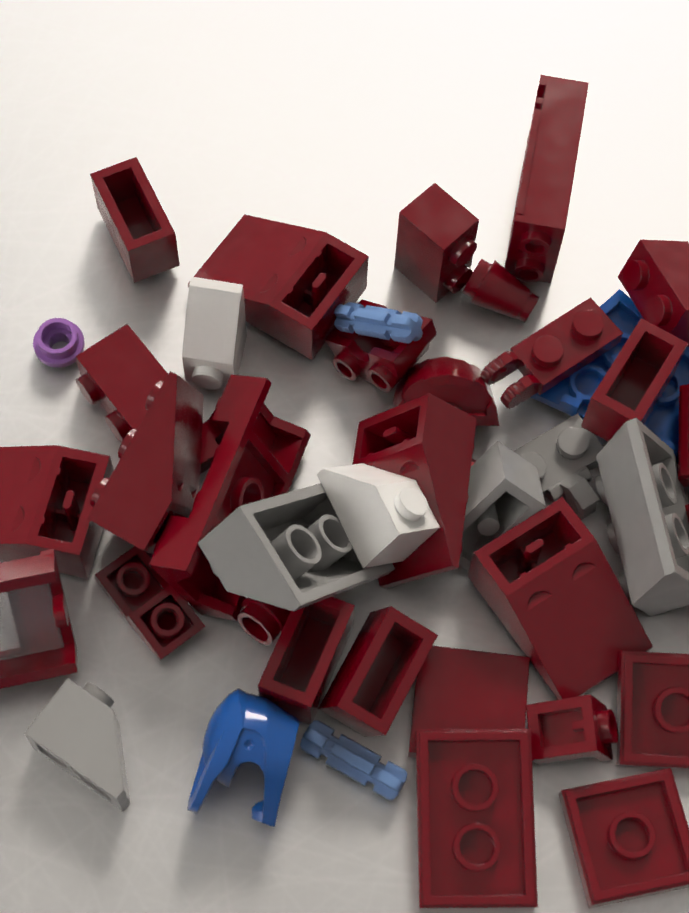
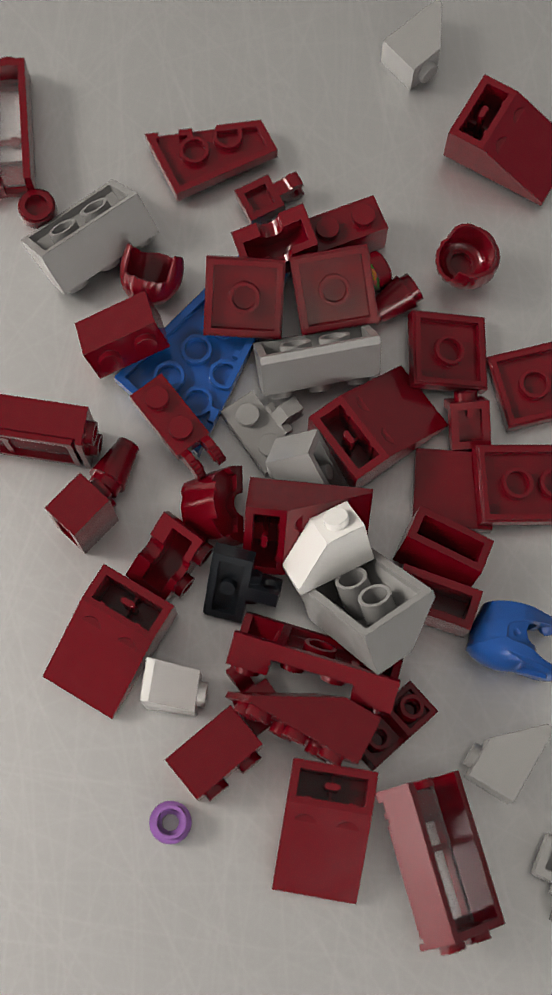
camera: 90 degrees left, 10 degrees up
dark red brick [90,156,180,283] -> none
medium blue axle [300,720,408,800] -> none
medium blue axle [334,302,423,344] -> none
dark red brick [581,318,688,442] -> none
none -> black hinge [203,542,283,624]

